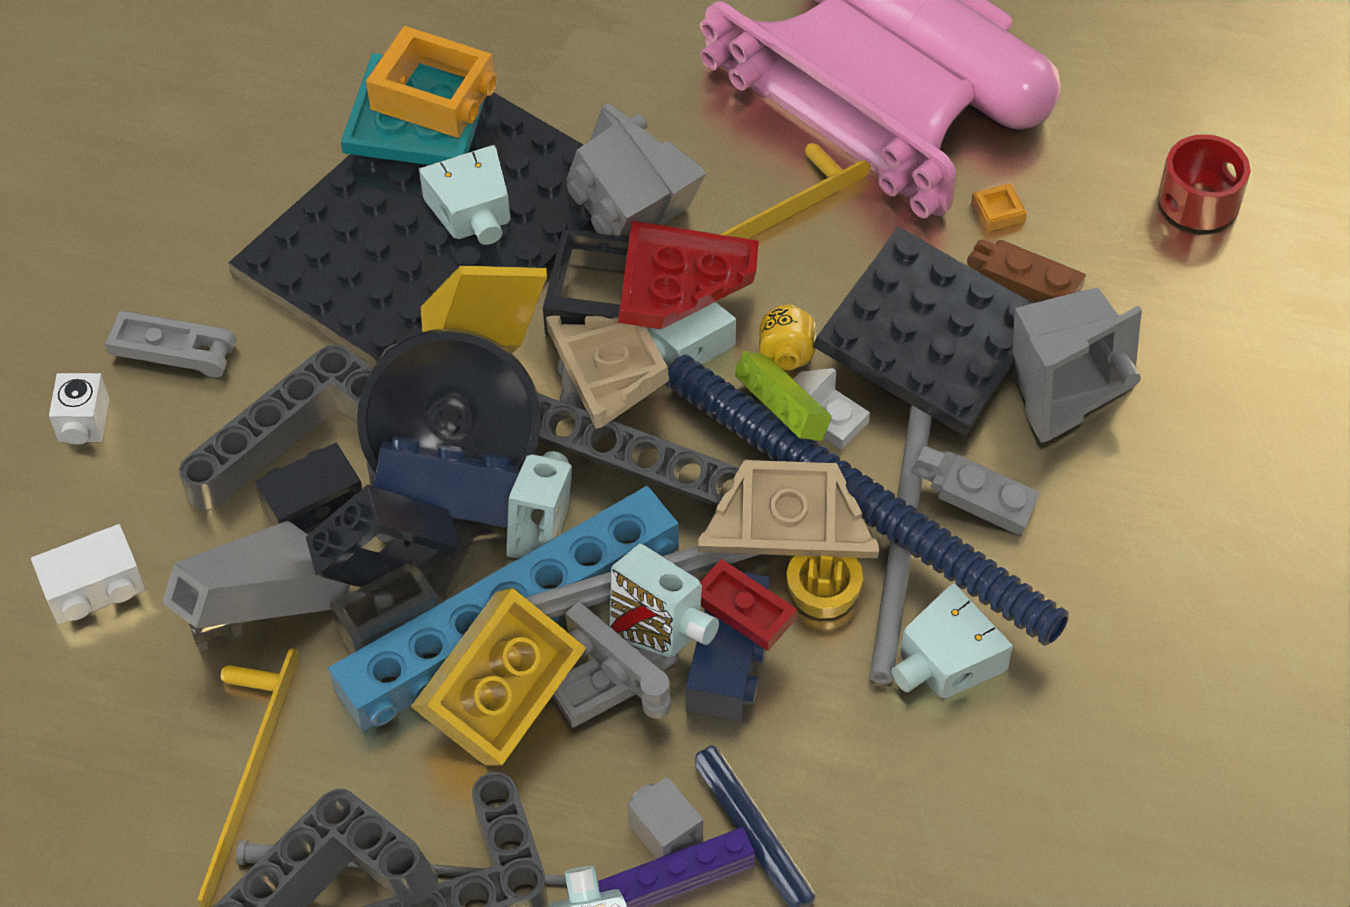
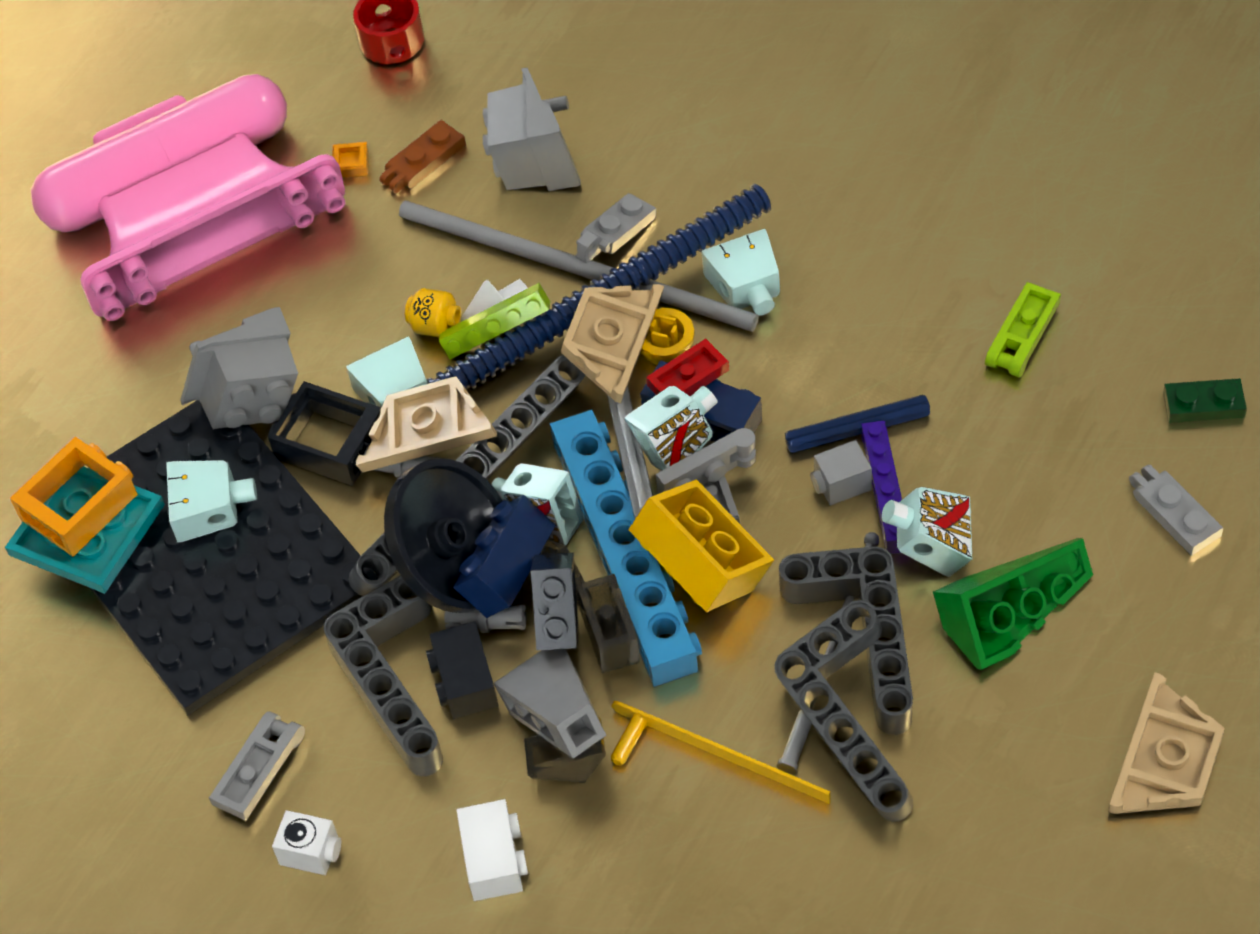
camera: 70 degrees left, 0 degrees up
yellow slope [421,266,547,354] -> none
red plate [617,220,759,329] -> none
yellow piece [720,143,871,239] -> none
black plate [813,226,1032,436] -> none

